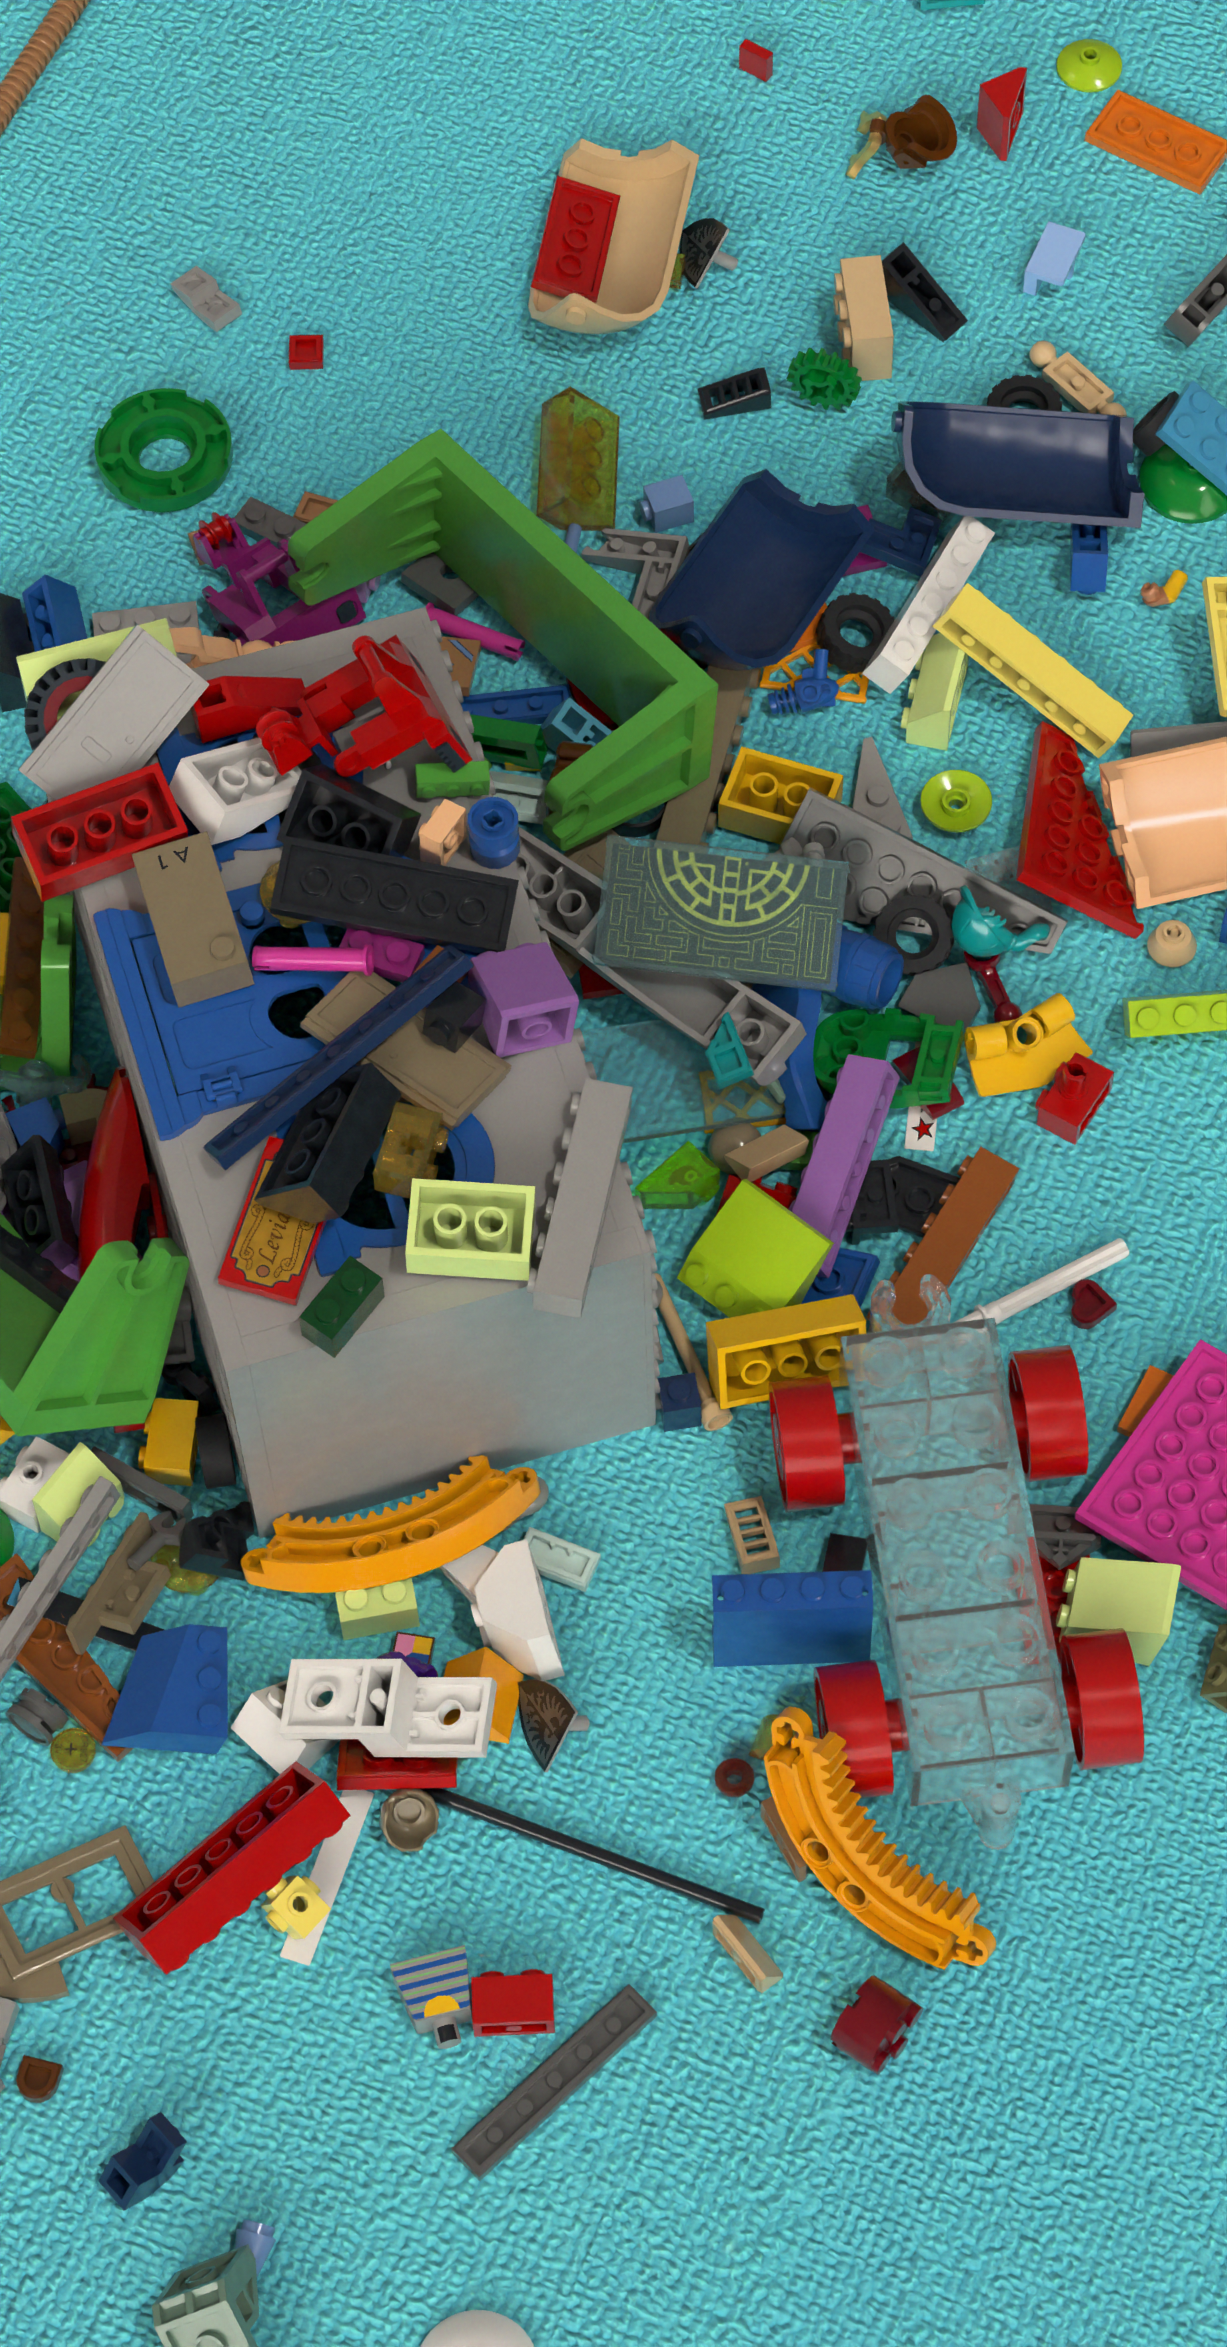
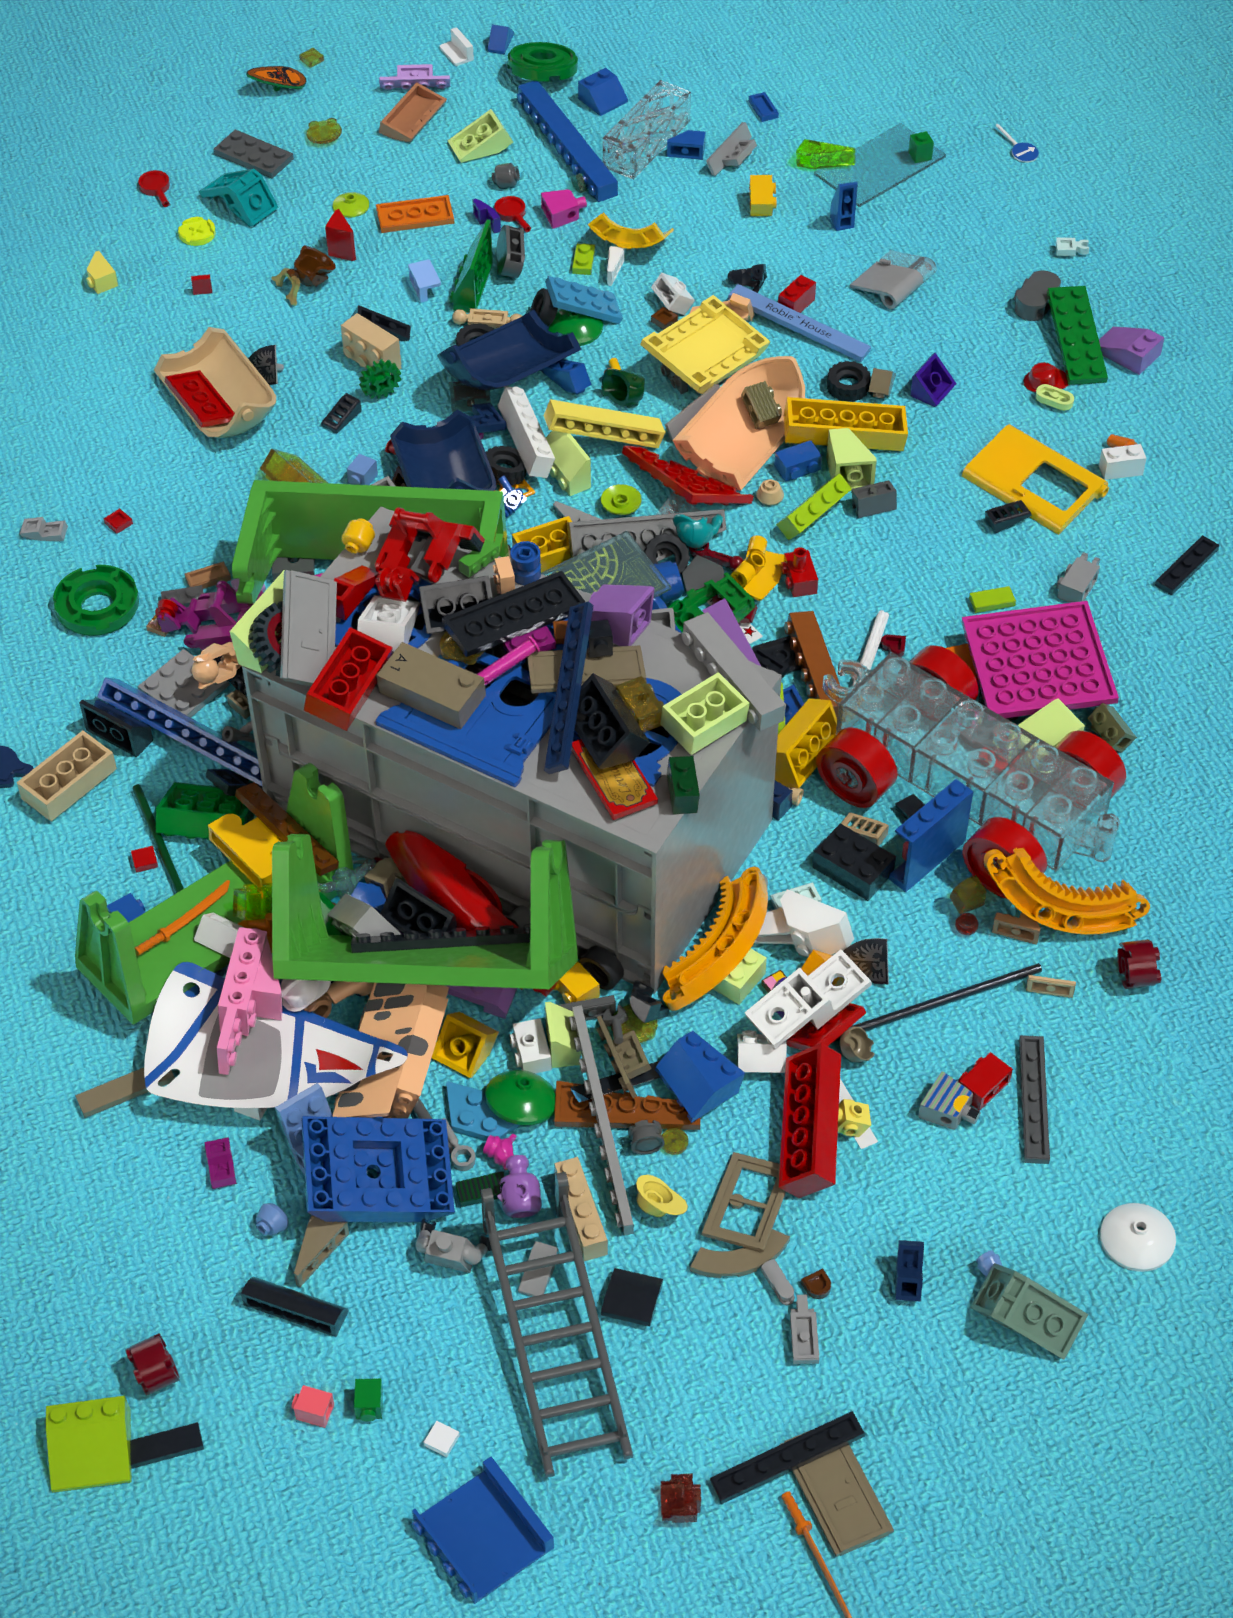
camera: 45 degrees left, 10 degrees down
none -> yellow head [341,518,375,554]
none -> green slope [450,220,493,313]
none -> dark green helmet [601,369,645,408]
none -> black brick [813,823,896,901]

